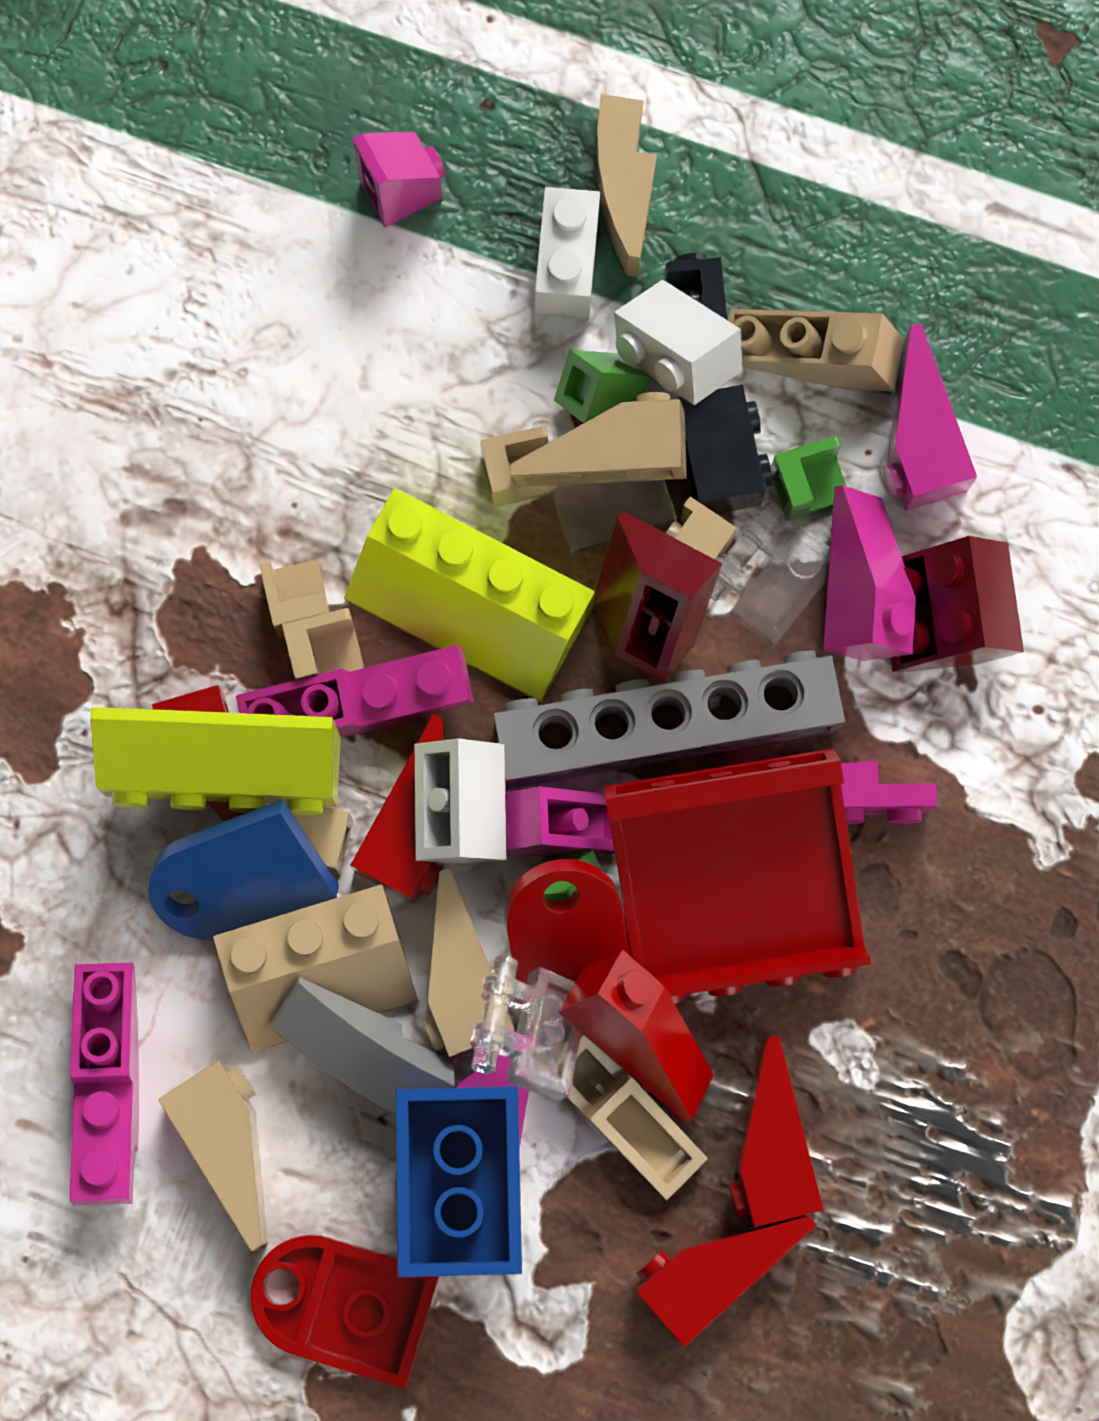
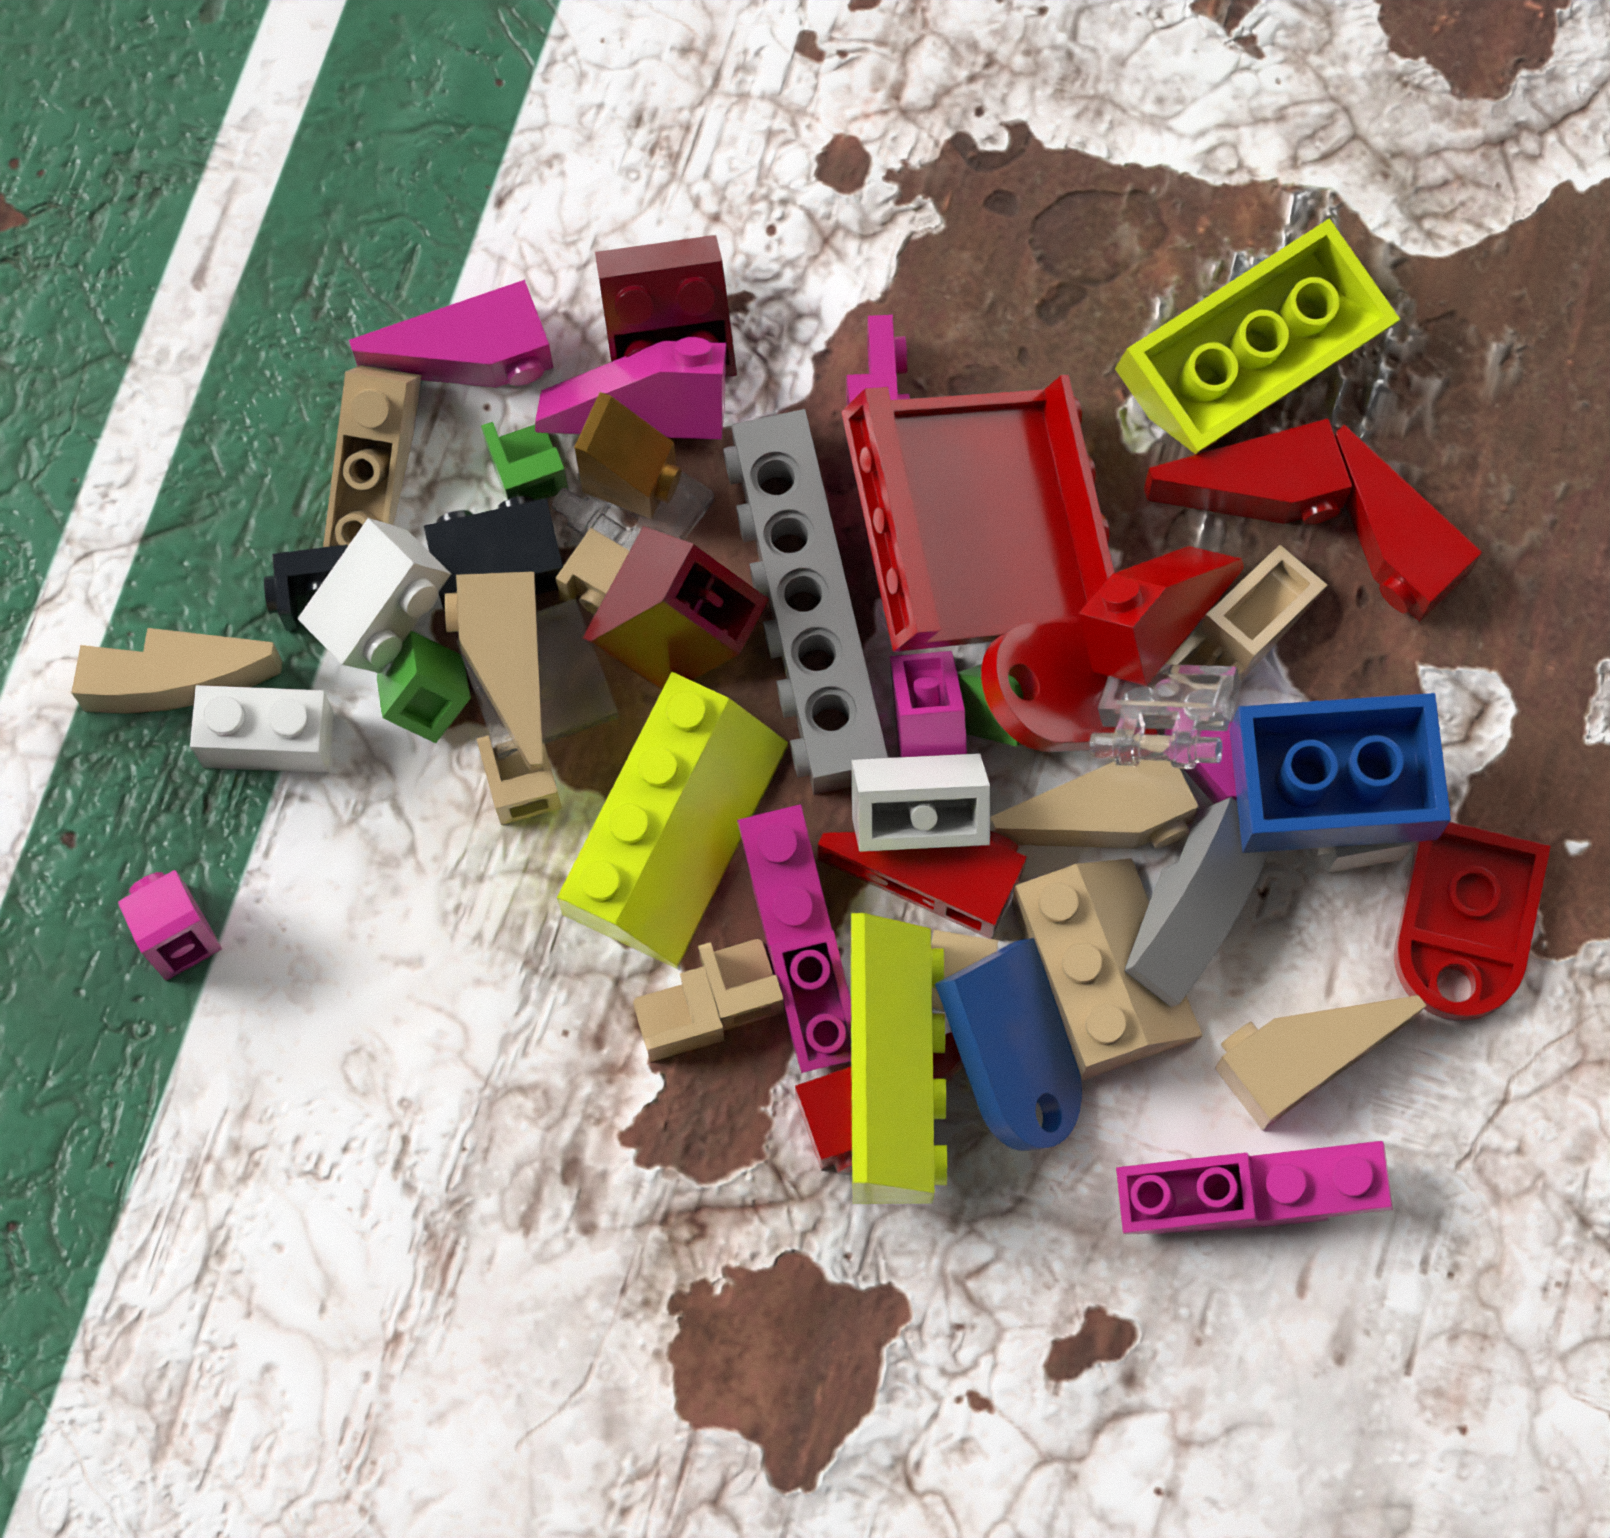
camera: 90 degrees left, 5 degrees down
none -> pearl gold slope [574,392,682,519]
none -> neon yellow slope [1115,218,1401,454]

